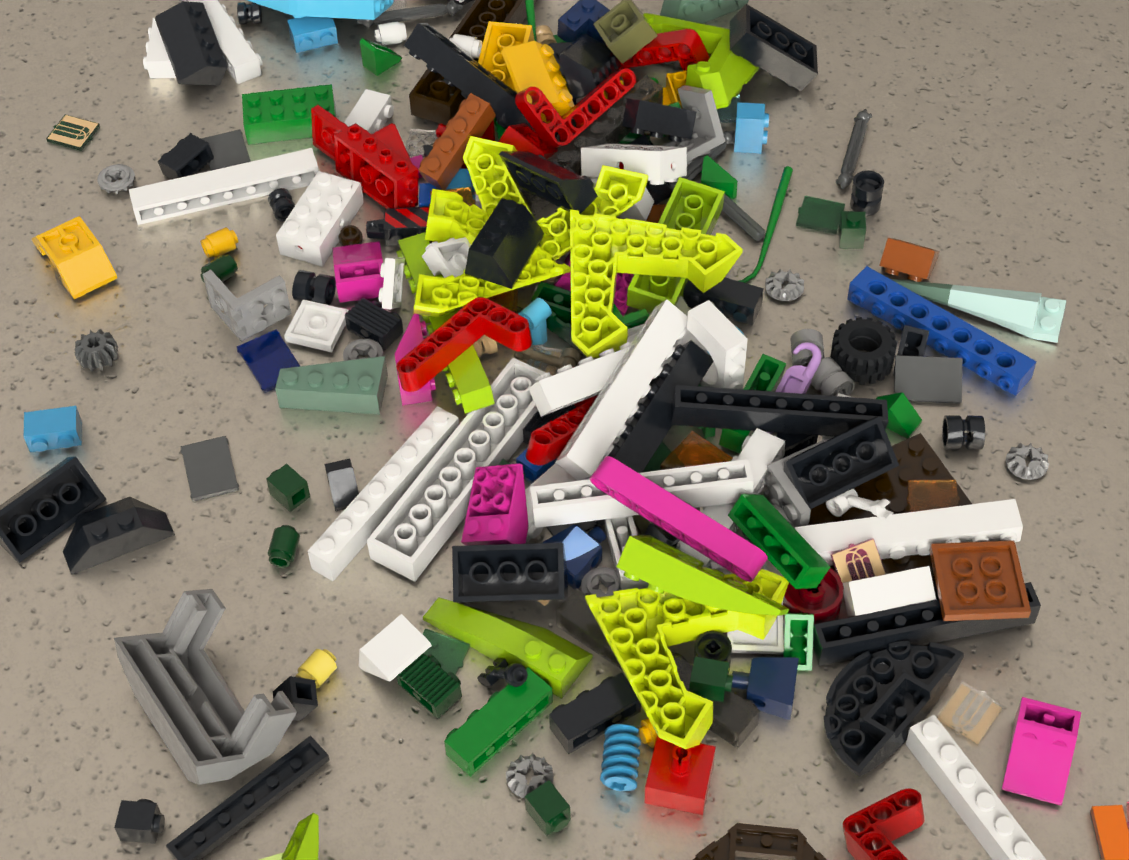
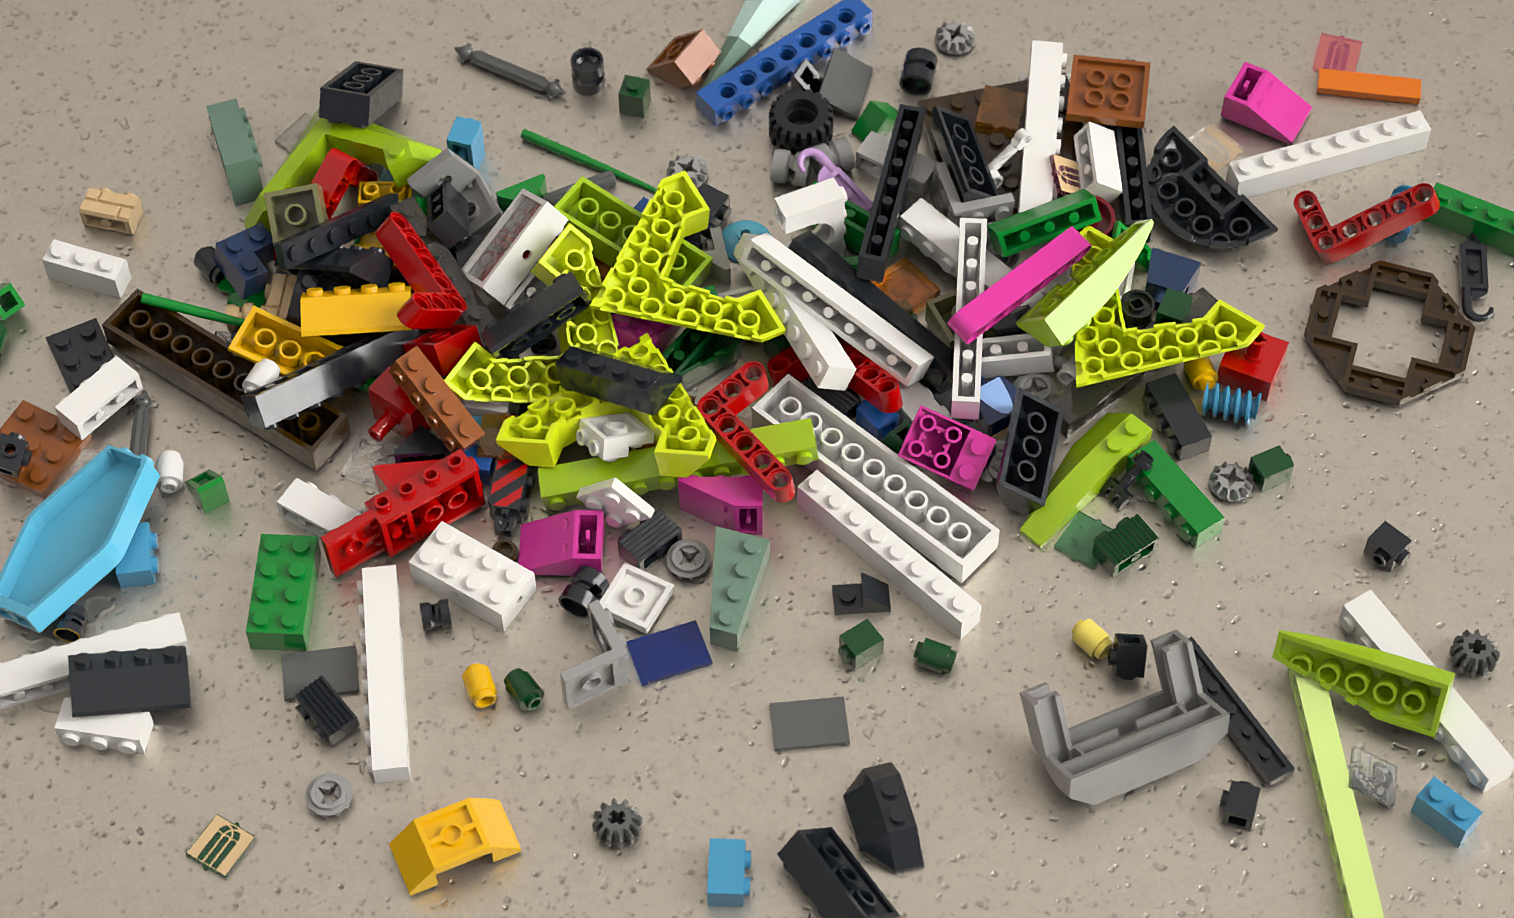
camera: 80 degrees left, 5 degrees up
white slope [359,614,432,682] -> none
medium azure piece [518,298,552,346] -> none
clear green piece [796,196,845,234] -> none
none -> black plate [274,193,402,270]

